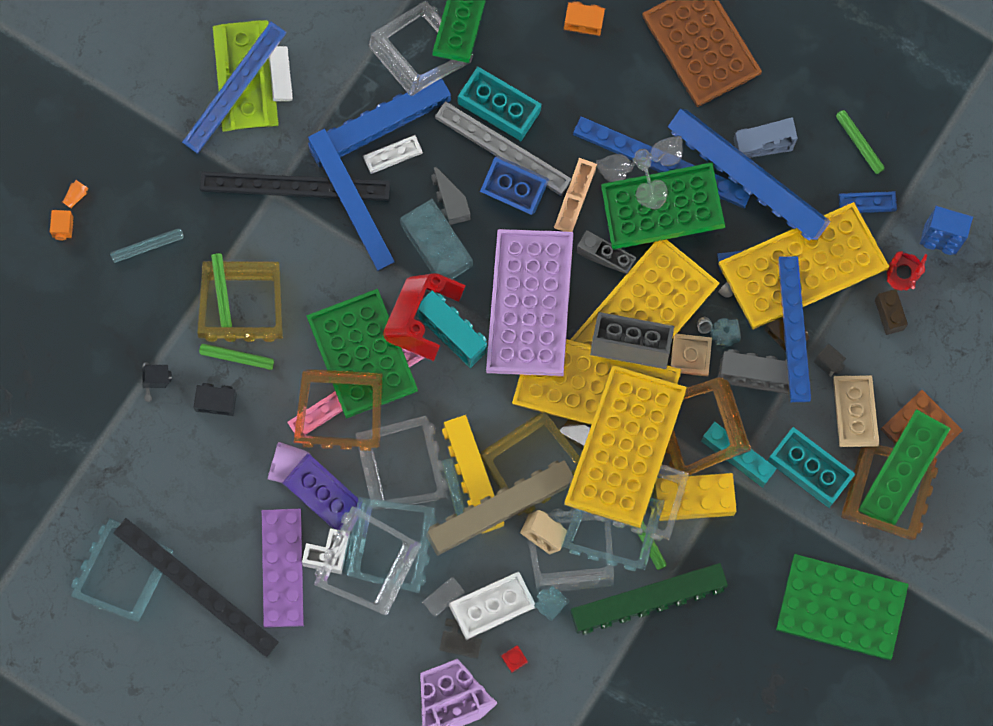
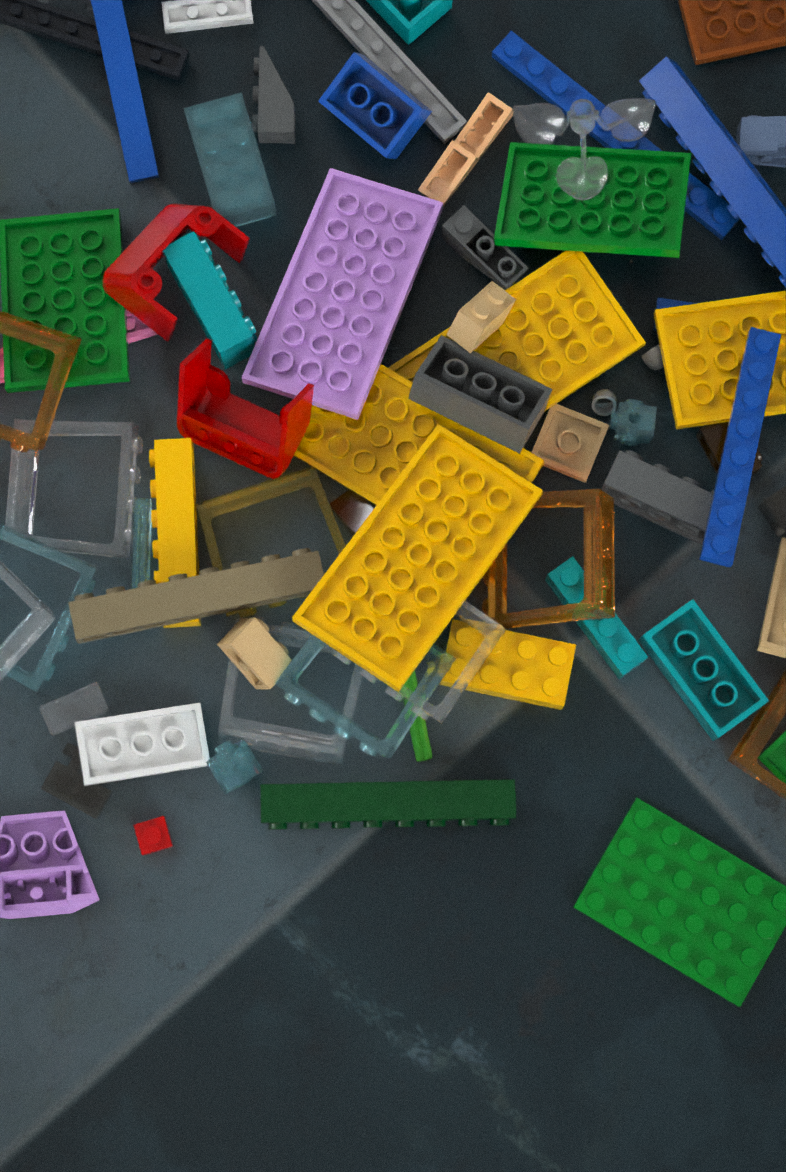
camera: 20 degrees right, 5 degrees up
none -> red windscreen [177,338,314,479]
none -> tan brick [446,281,516,354]

